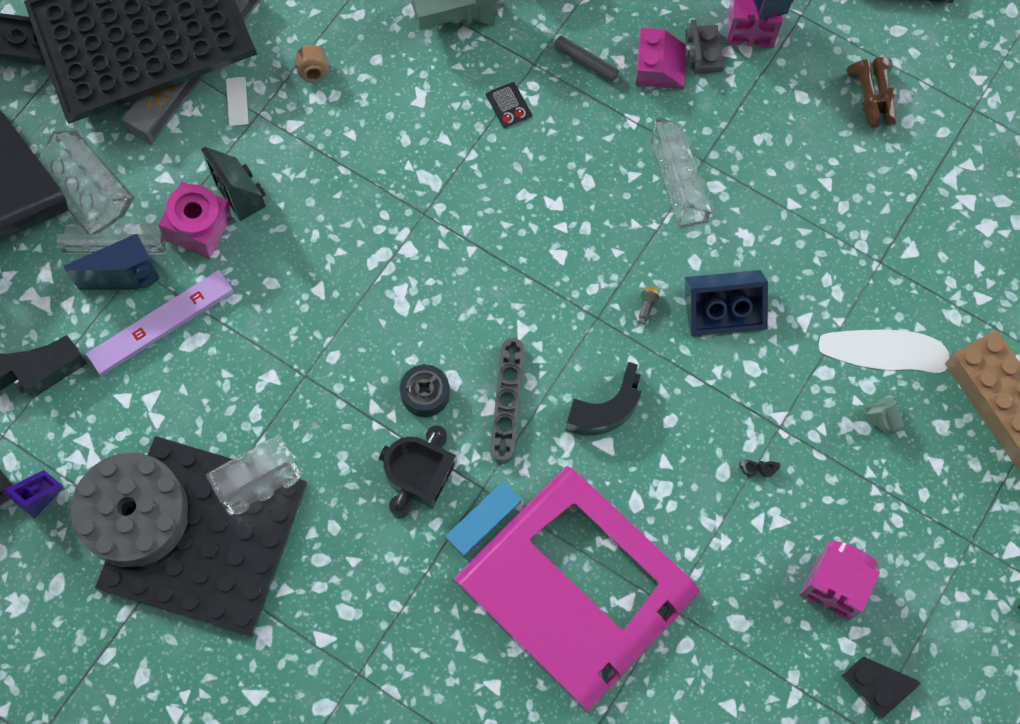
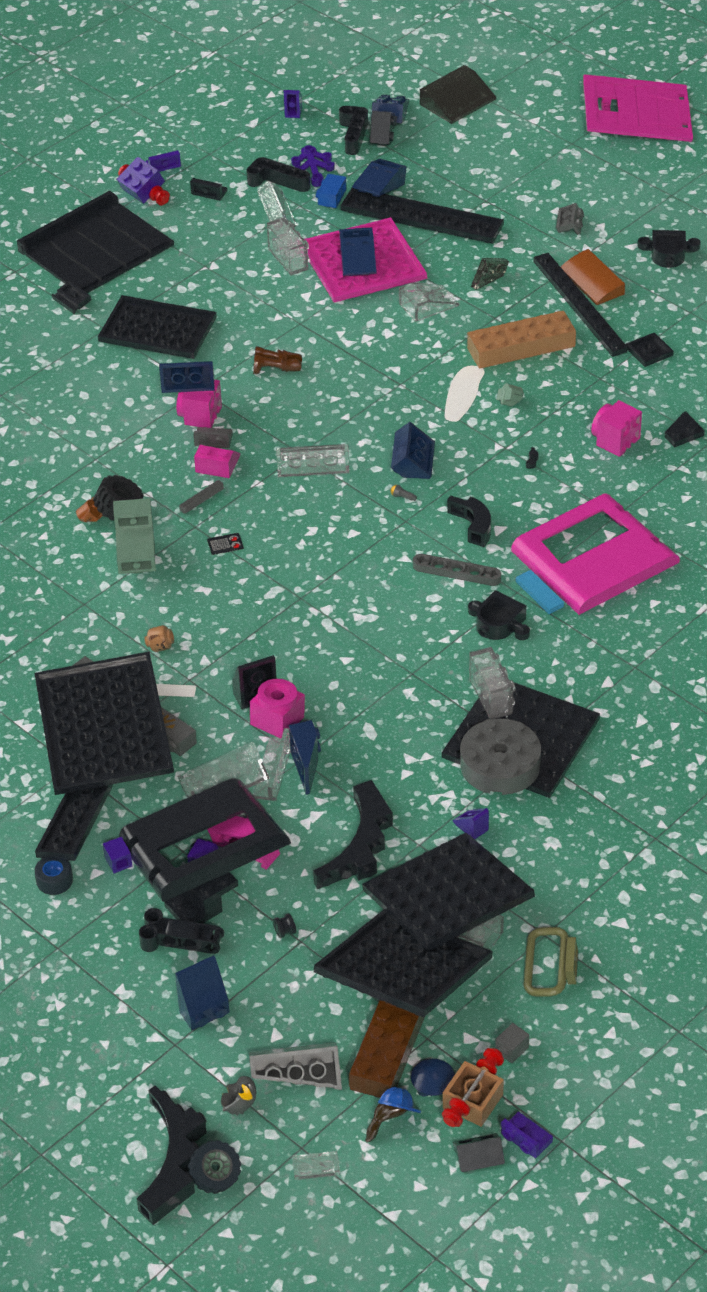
camera: 75 degrees left, 25 degrees down
lavender tile [86,270,234,377] -> none
wheel [399,364,450,417] -> none

